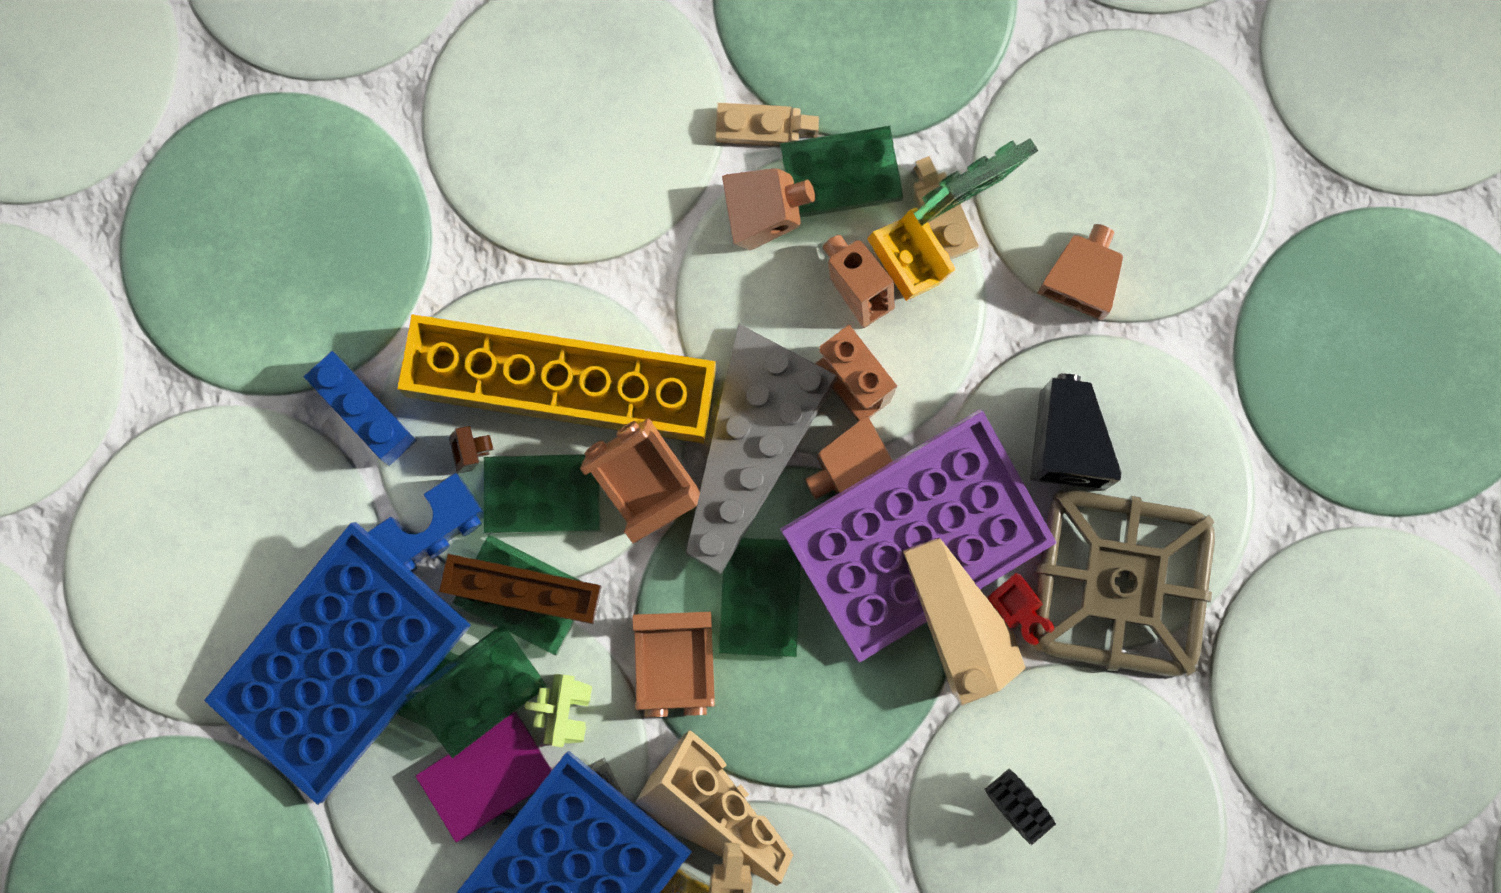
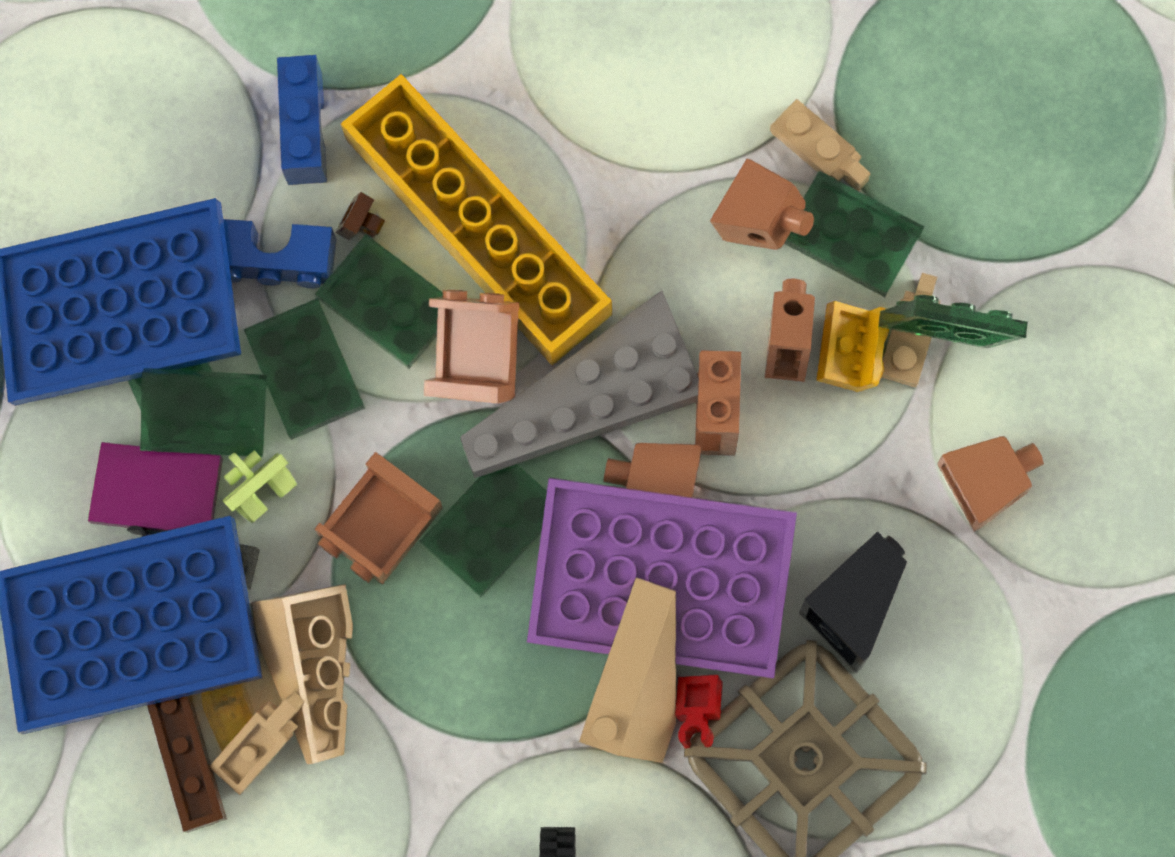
camera: 45 degrees right, 5 degrees down
reddish brown plate [439,554,602,625] -> none

